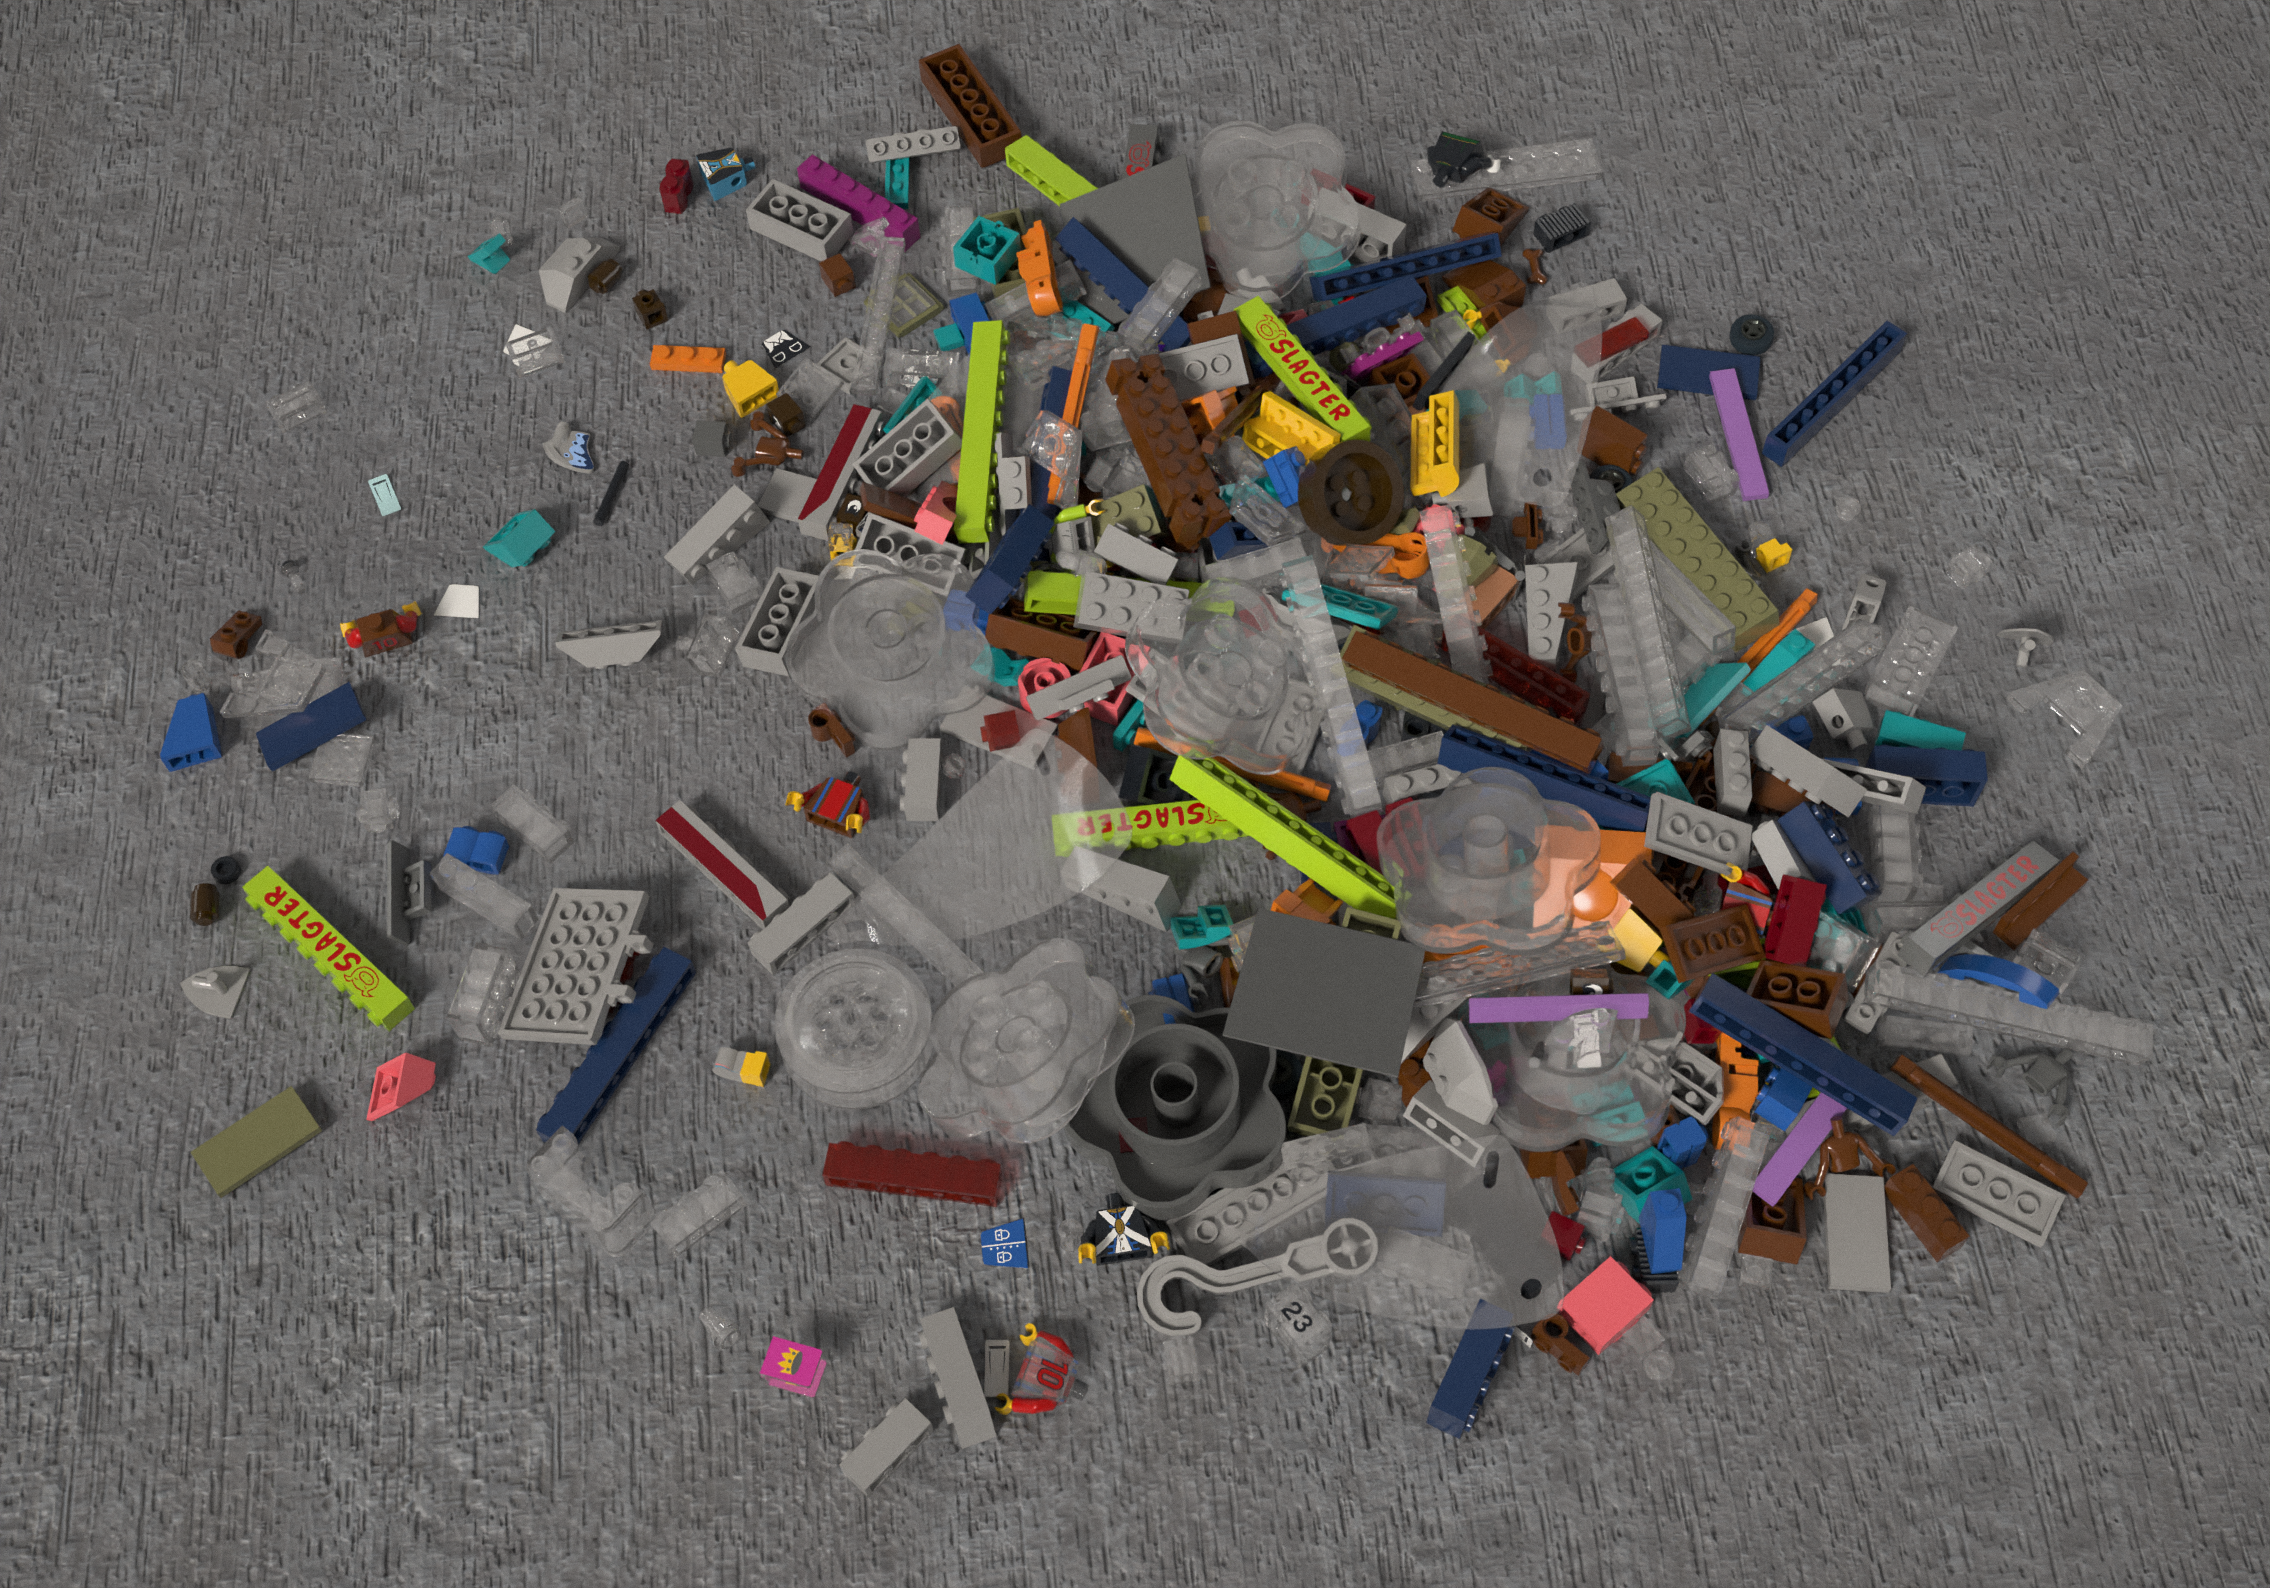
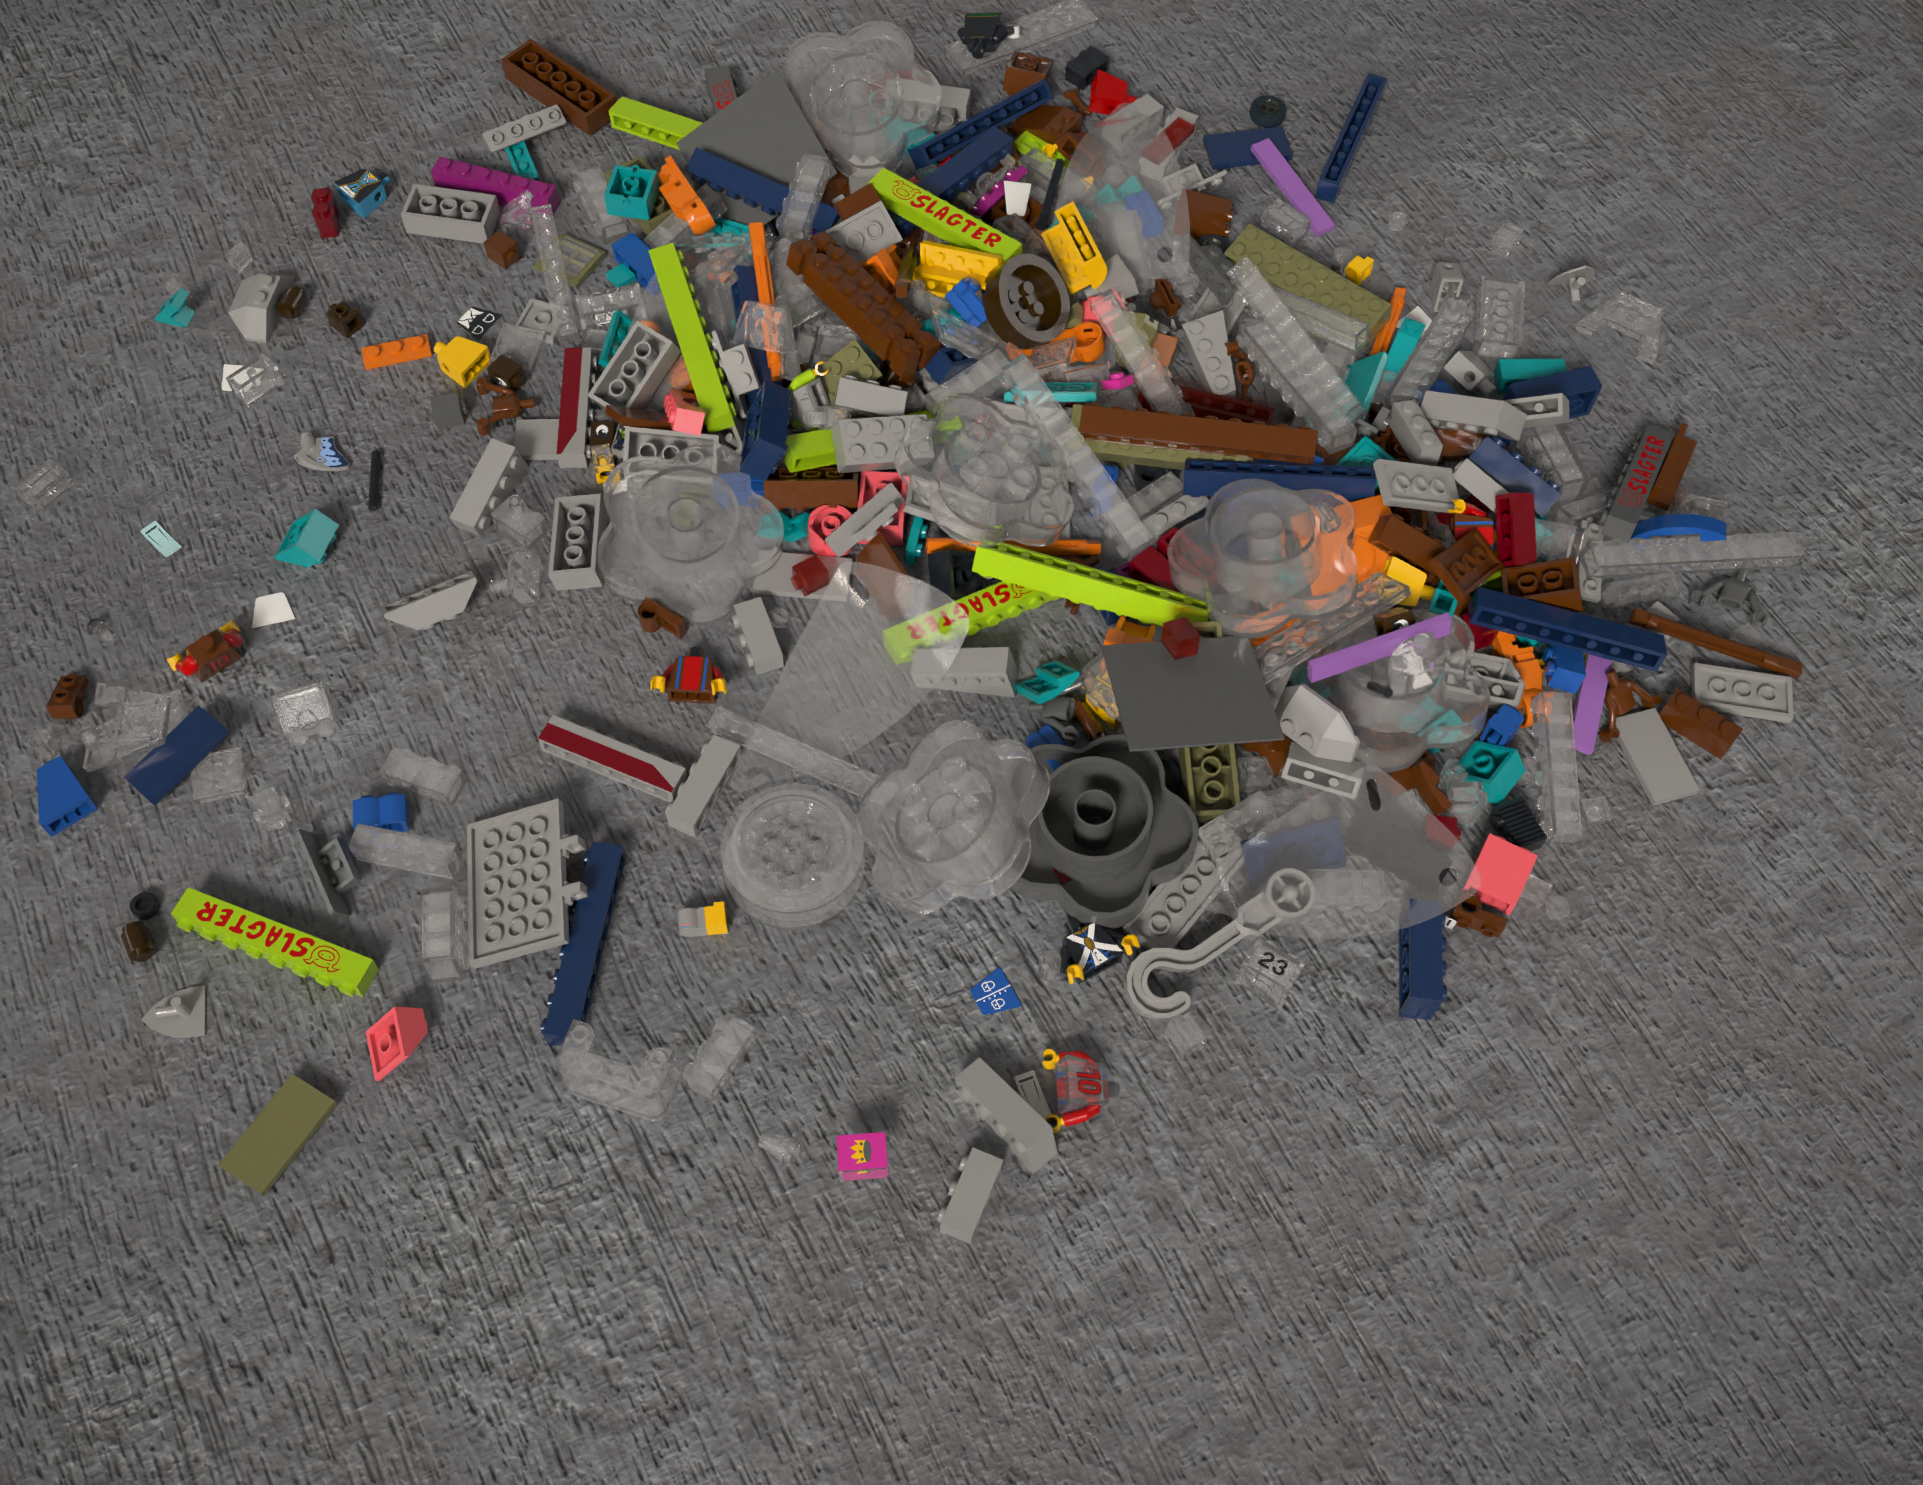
camera: 25 degrees left, 0 degrees up
clear red brick [822,1141,1003,1207] -> none
blue slope [1639,1188,1687,1274] -> none
reddish brown slope [1737,1167,1807,1265] -> none
none -> clear slope [271,682,340,746]
none -> white sticker [1004,181,1031,216]
none -> red torso [1088,70,1137,115]
none -> dark pink plate [1102,371,1134,389]
none -> clear red brick [1161,617,1200,660]
none -> clear piece [1311,501,1341,533]

